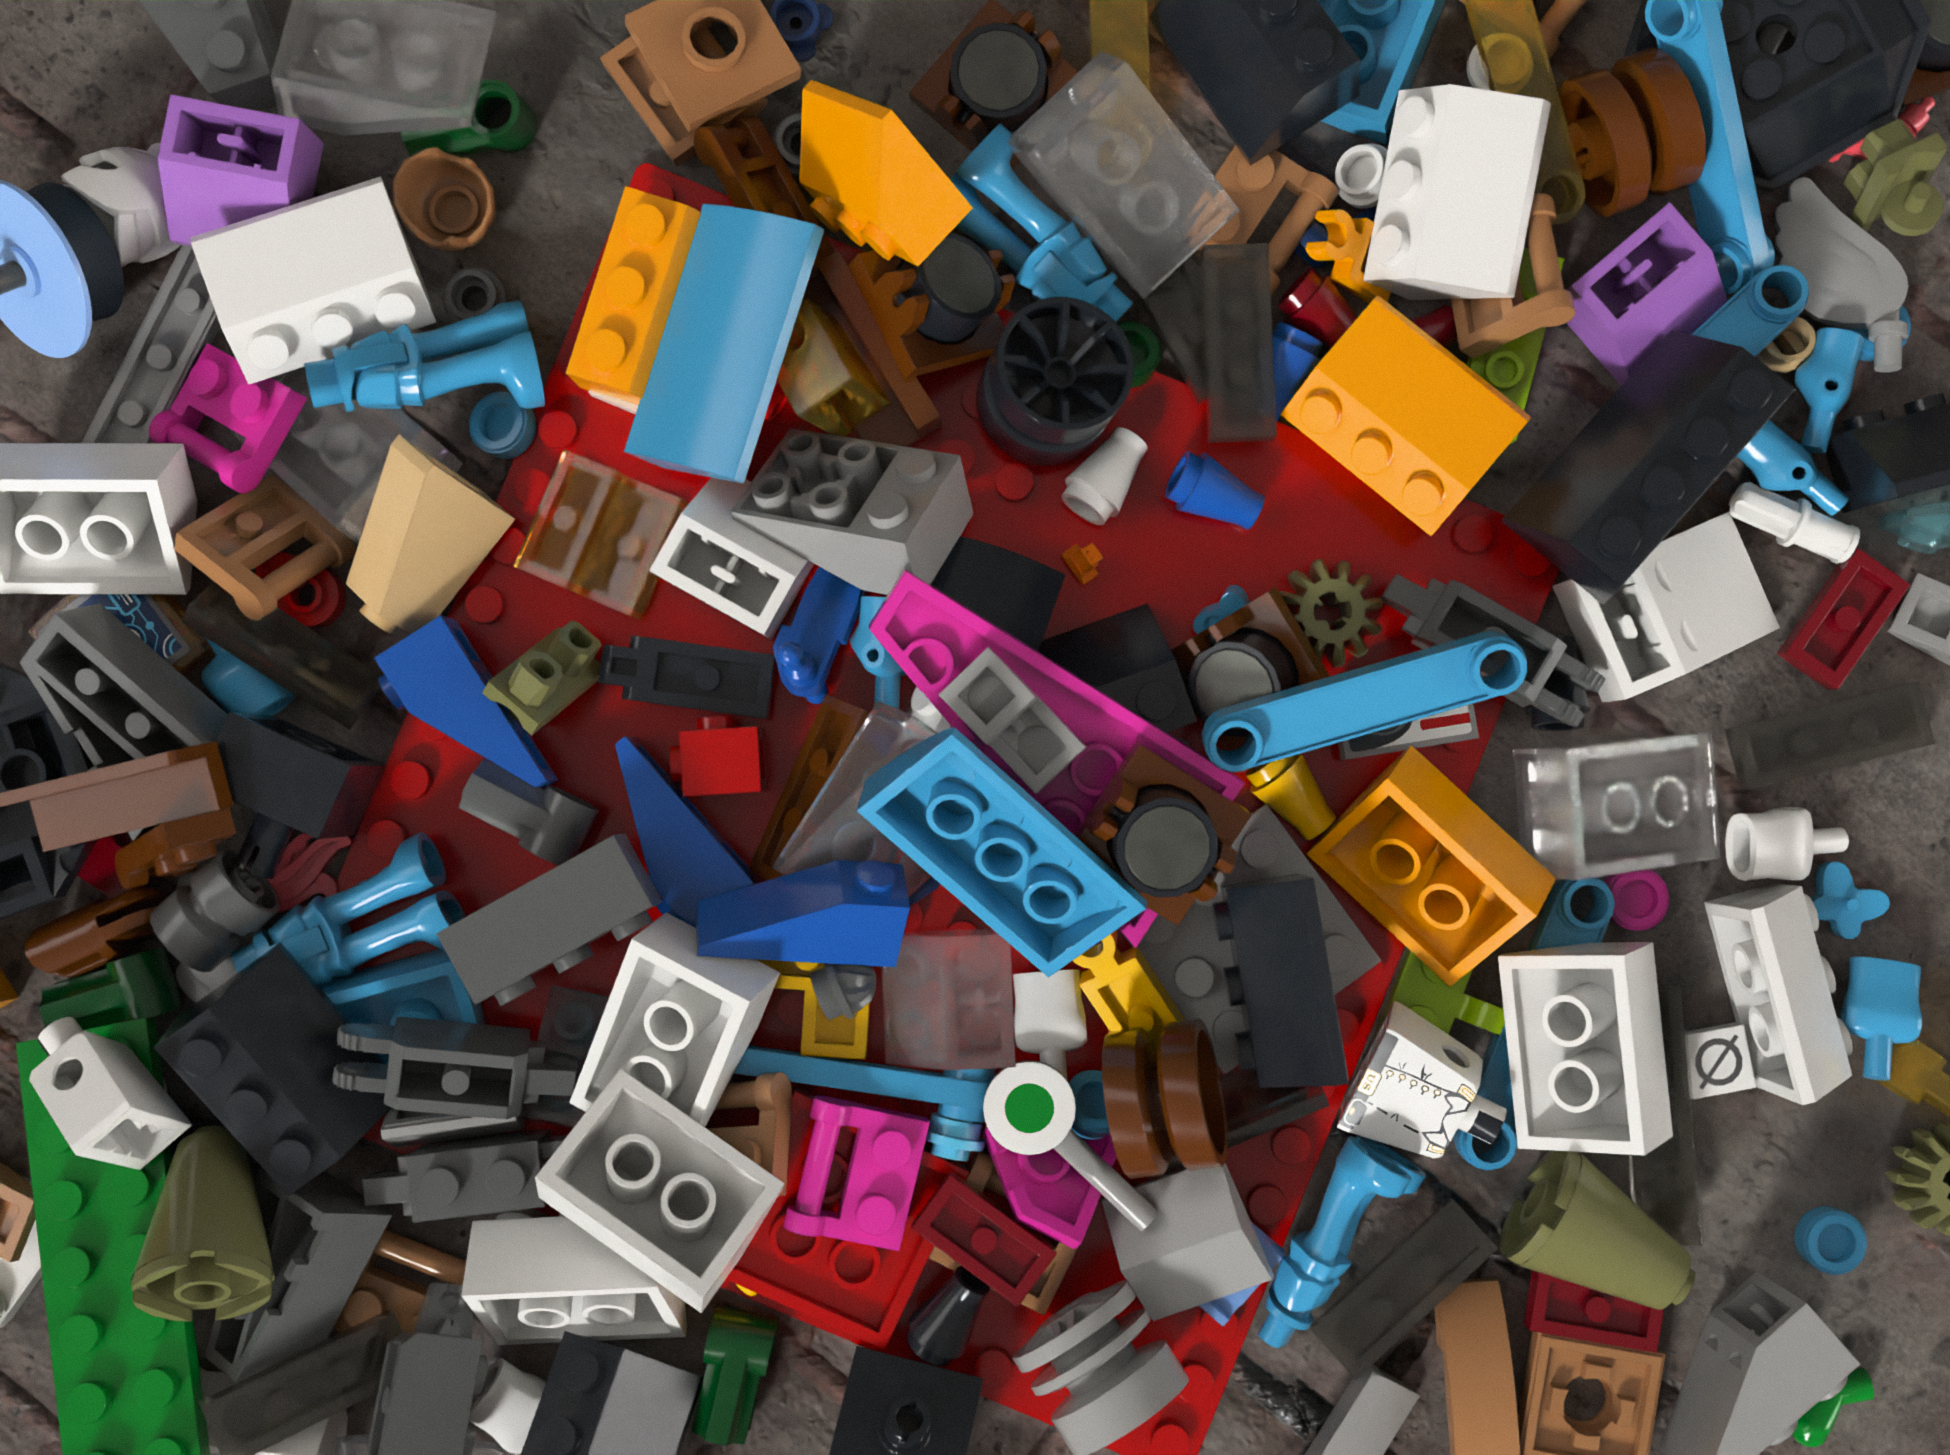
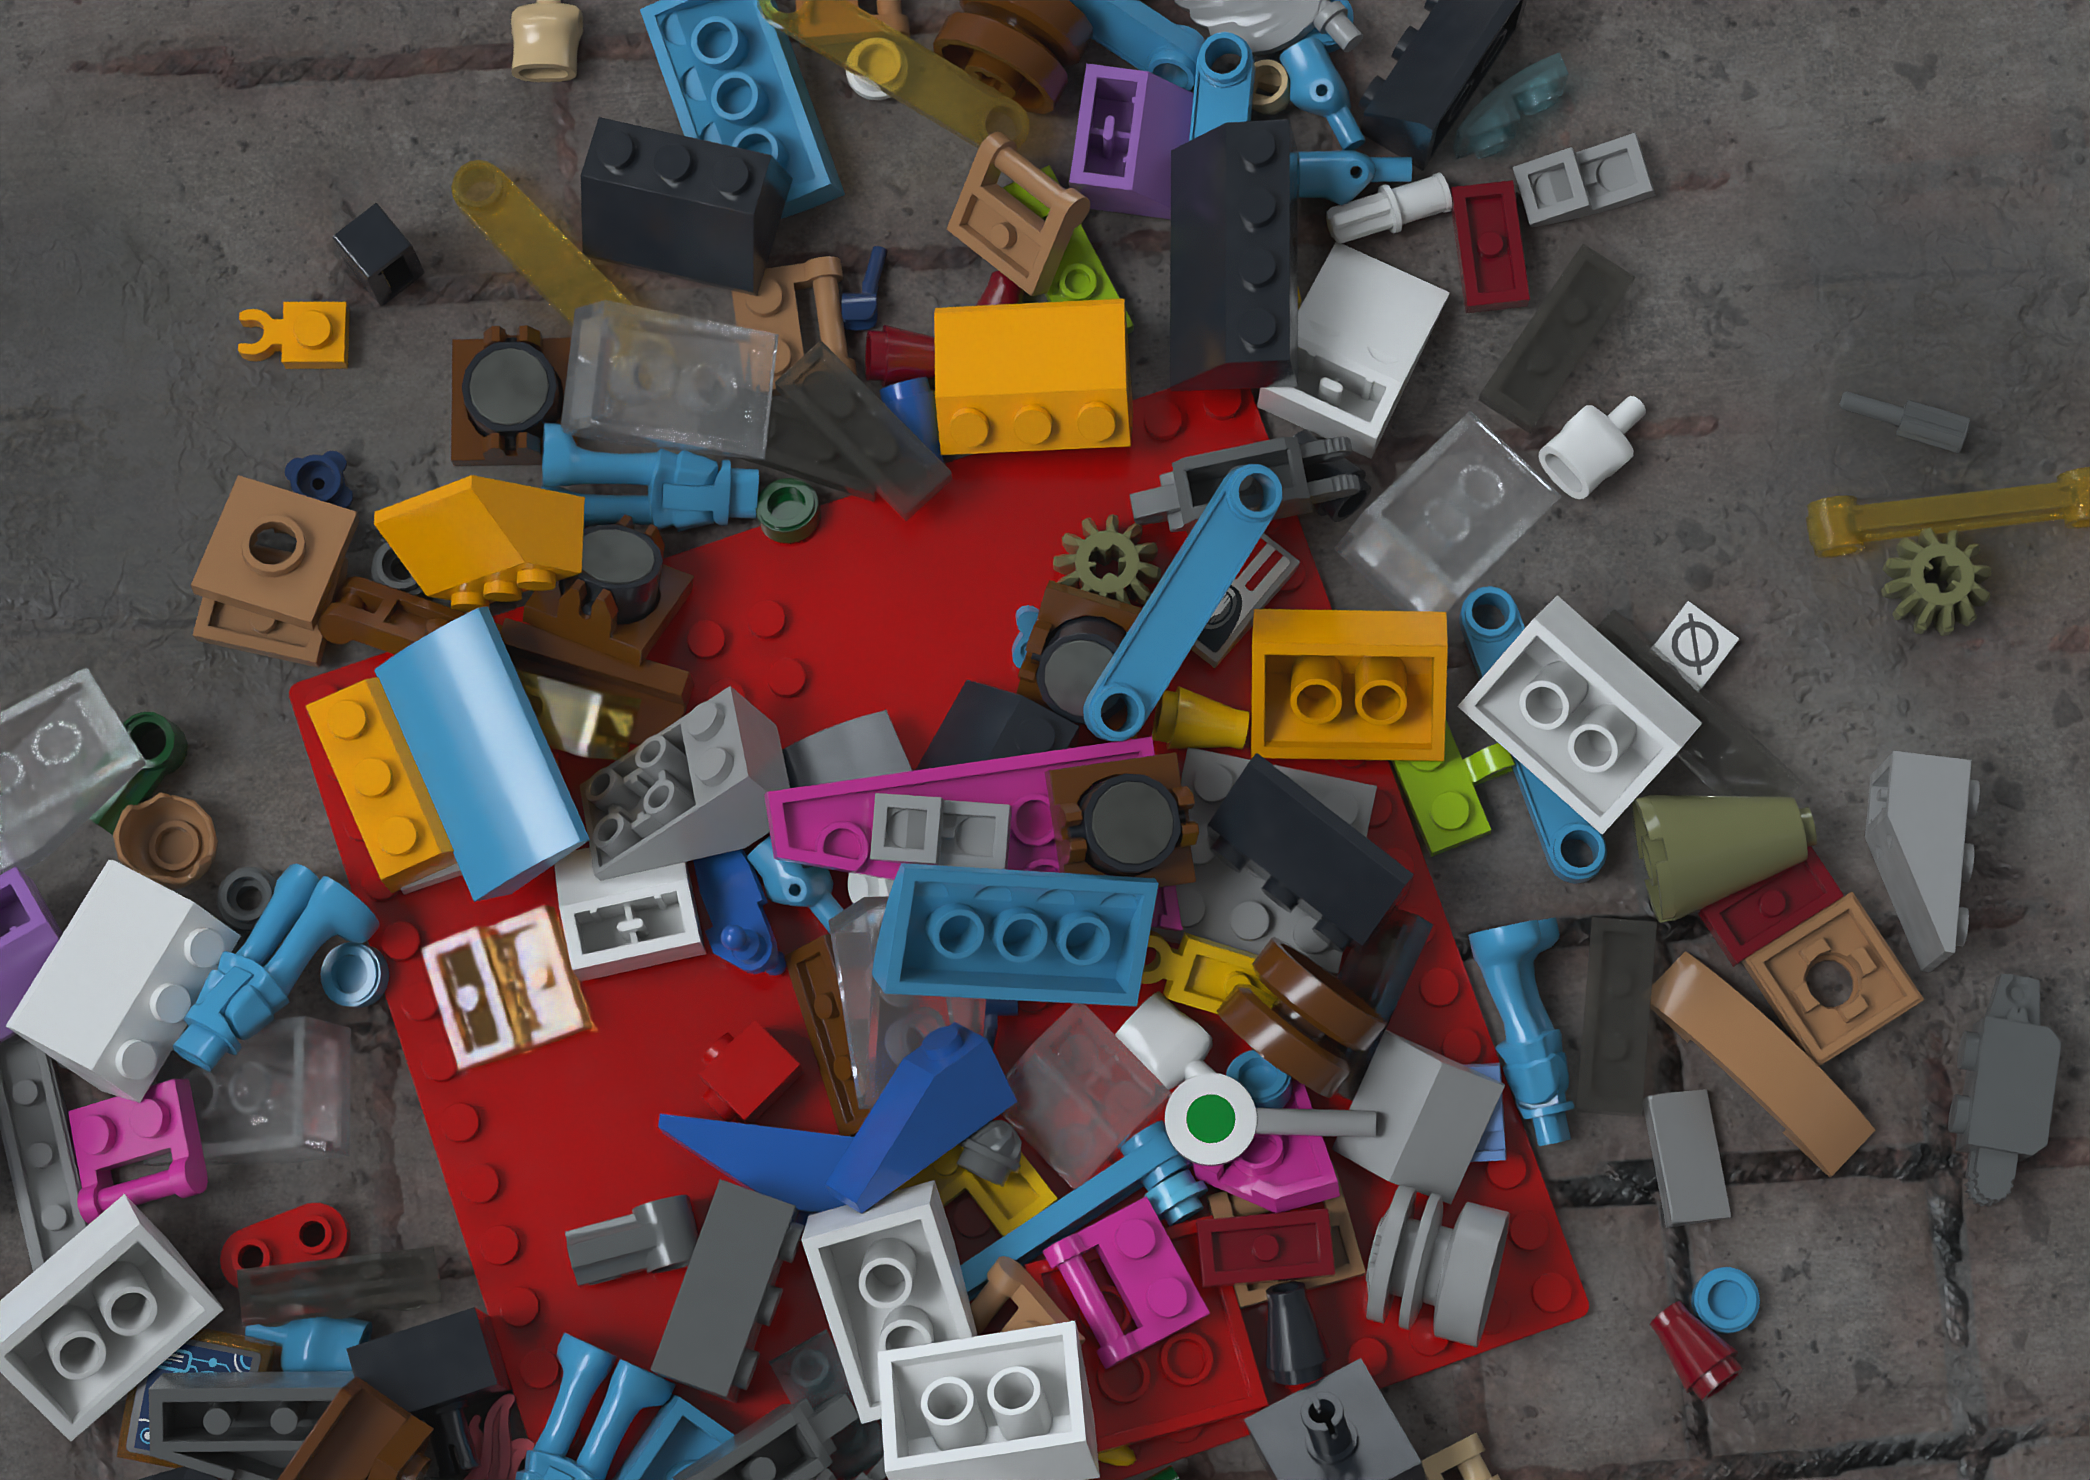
camera: 45 degrees left, 10 degrees down
medium nougat plate [174,474,356,621] -> none
tan slope [346,434,515,634] -> none
blue slope [374,615,559,787] -> none
olive hips [482,620,601,736] -> none
black hinge [598,635,777,719] -> none
black wheel [976,297,1134,466] -> none
orange piece [1061,542,1103,586] -> none
white cone [1062,427,1148,525] -> none
blue cone [1165,451,1265,530] -> none
light orange plate [1305,209,1391,304] -> none
white plate [1335,143,1387,209] -> none
white torso [1337,1000,1507,1158] -> none
white slope [1363,84,1551,300] -> none
dark pink tile [1604,866,1670,931] -> none
white slope [1704,883,1853,1105] -> none
green arm [1792,1367,1874,1447] -> none
dark azure tile [1795,1206,1867,1275] -> none
dark azure piece [1810,861,1890,939] -> none
dark azure piece [1841,957,1922,1081] -> none

